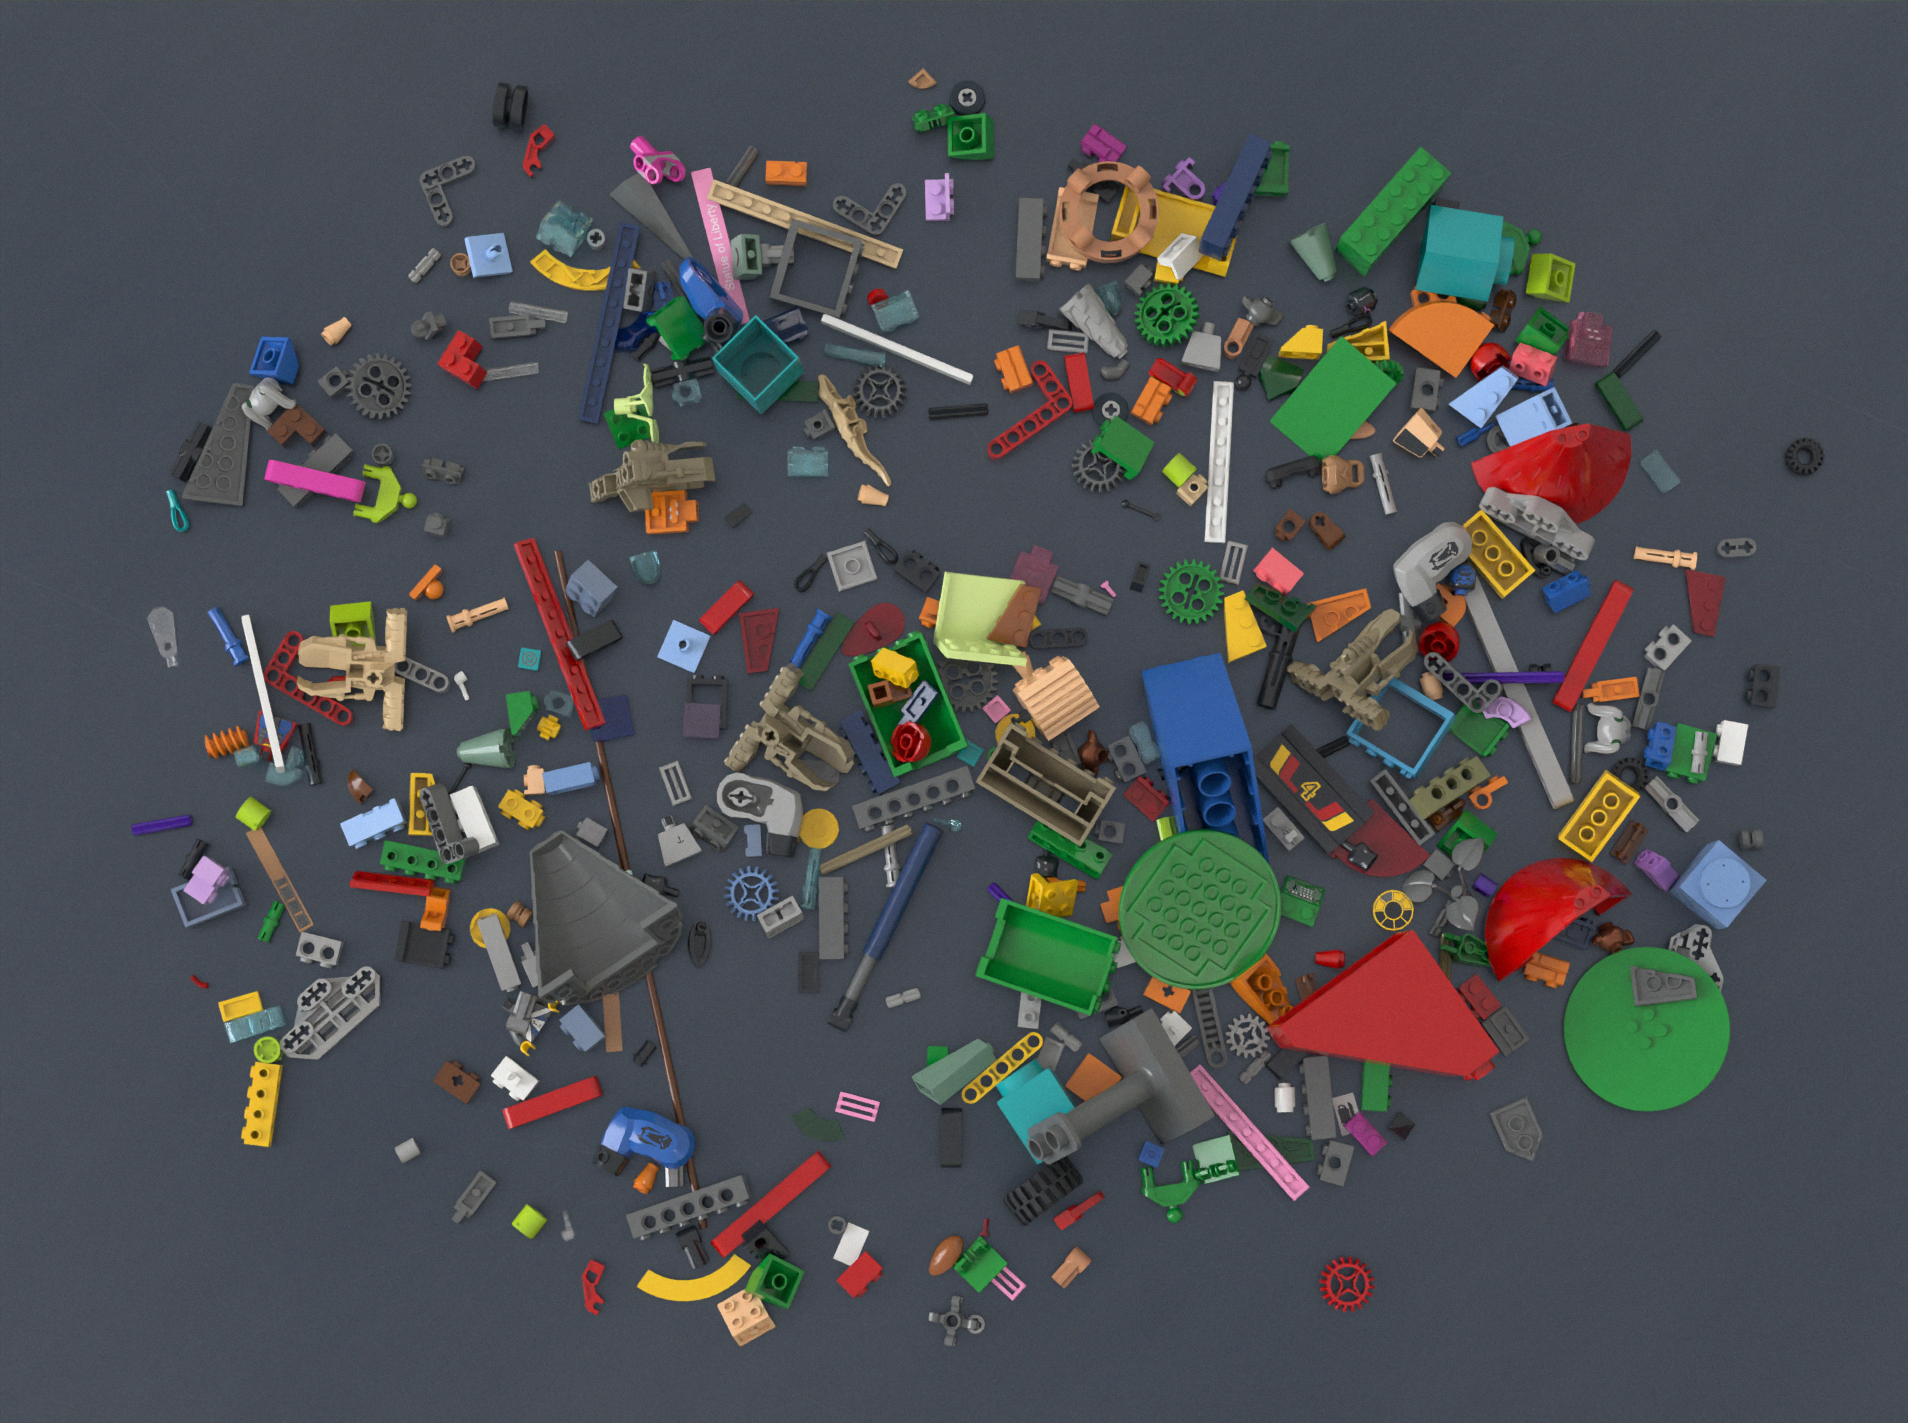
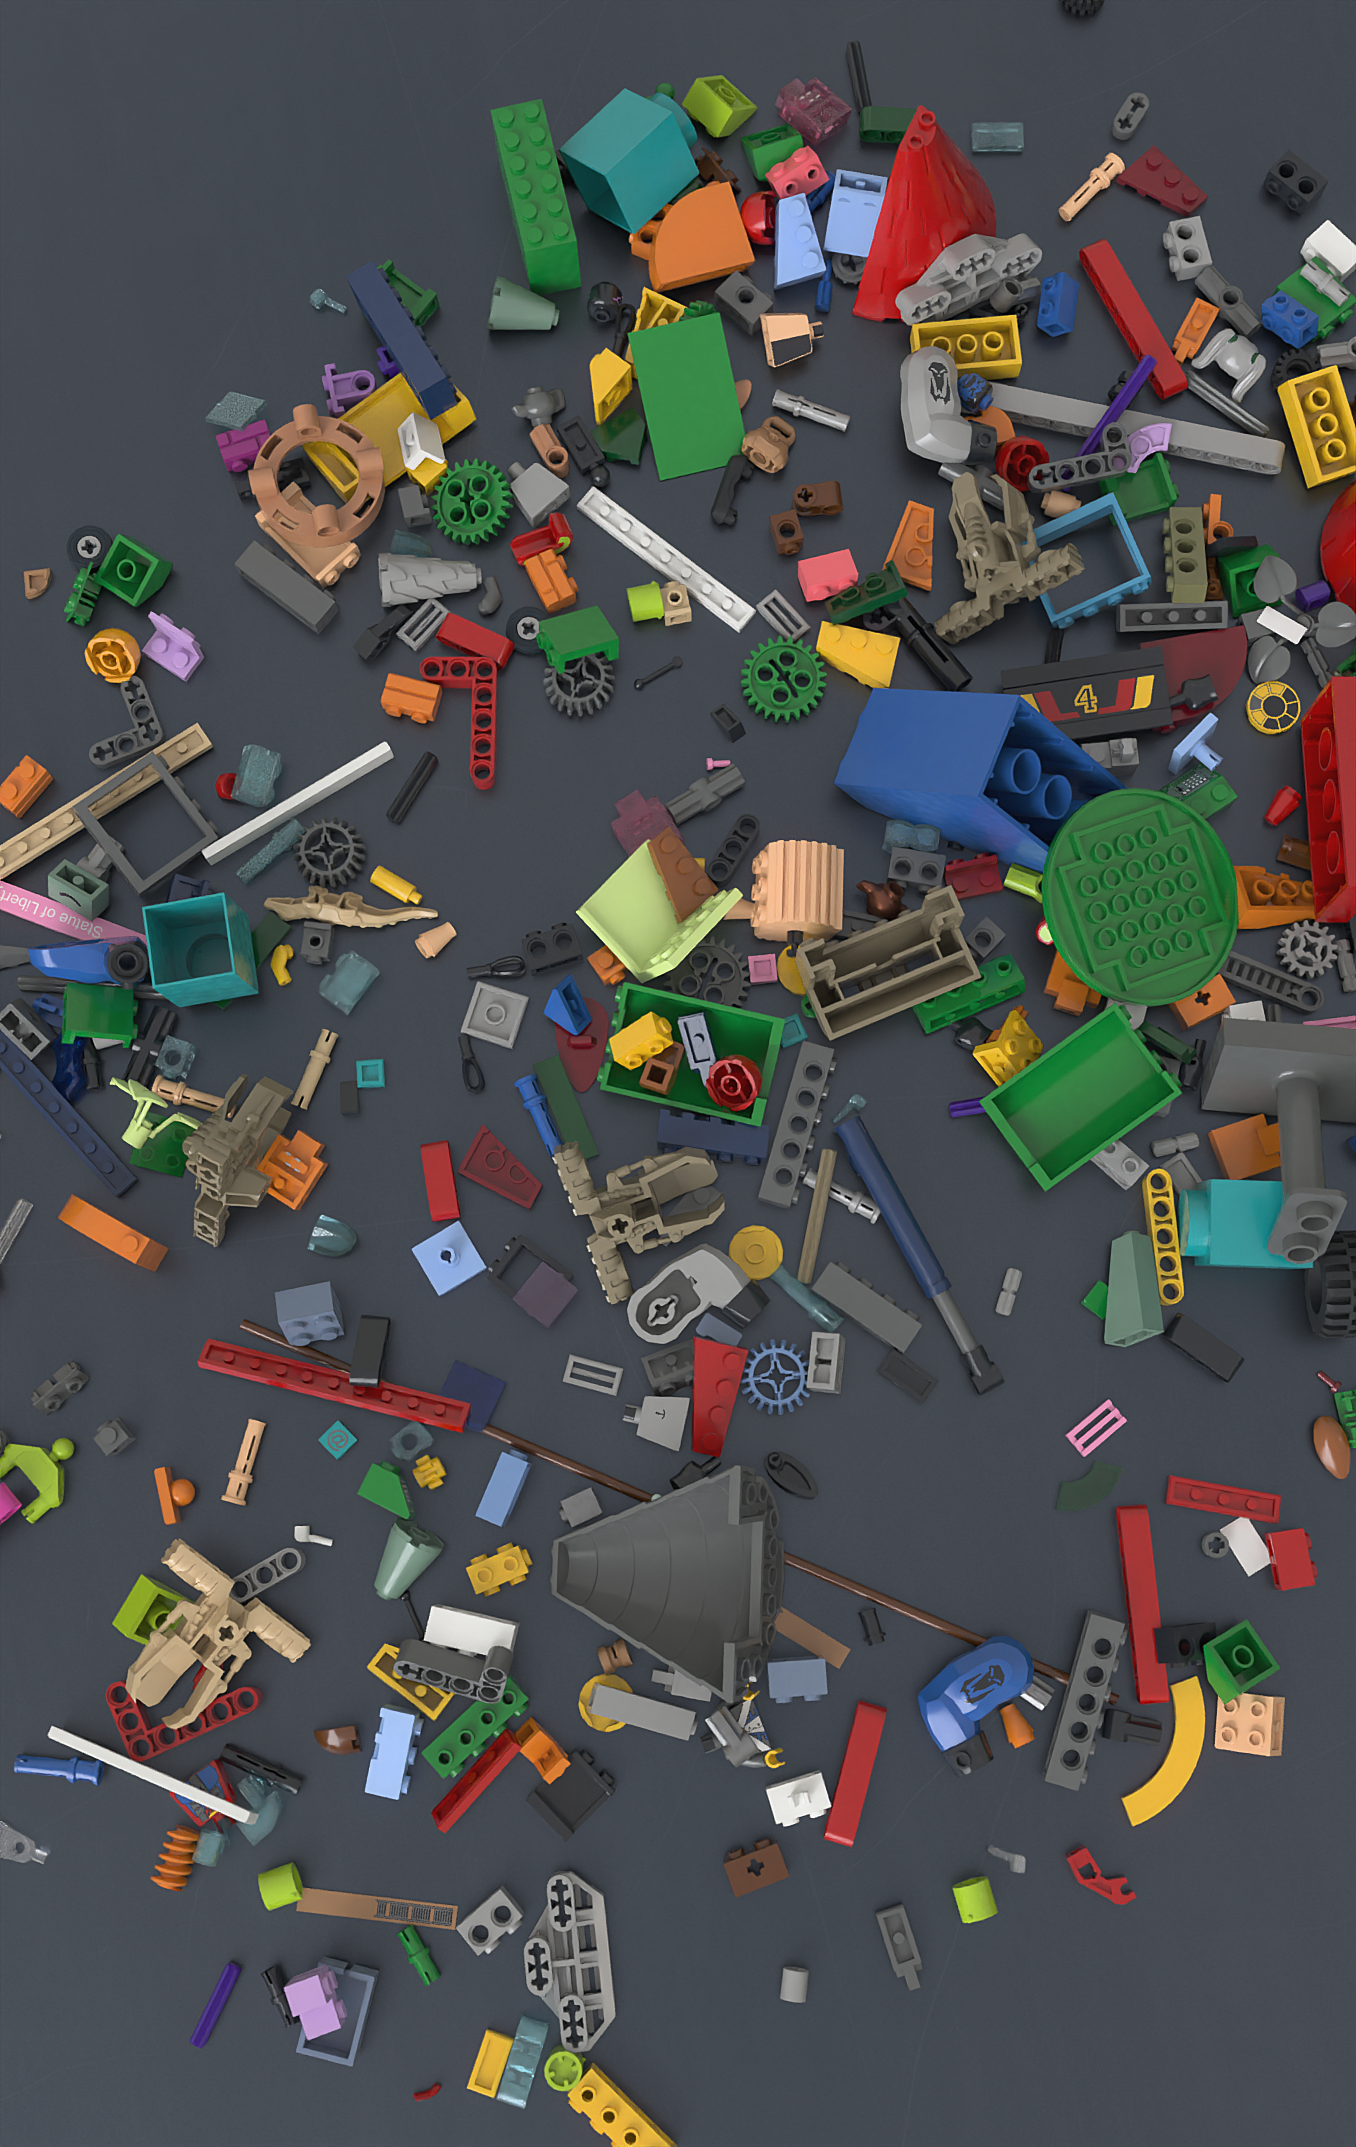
camera: 50 degrees left, 5 degrees down
light nougat brick [524,765,546,796] -> none
none -> orange brick [58,1194,169,1272]
none -> light orange cylinder [85,628,141,683]
none -> light nougat pin [152,1075,236,1118]
none -> clear light blue piece [205,391,267,431]
none -> yellow arm [271,944,294,986]
none -> tan pin [291,1029,339,1110]
none -> clear light blue hand [309,289,347,313]
none -> teal tile [356,1059,386,1089]
none -> yellow cylinder [370,865,423,905]
none -> blue slope [543,975,592,1035]
none -> red wing [691,1336,748,1457]
none -> dark green slope [1138,1020,1197,1065]
none -> red tile [1165,1475,1282,1524]
none -> light blue tile [1168,712,1223,775]
none -> black tile [1205,536,1259,558]
none -> white sticker [1257,606,1307,644]

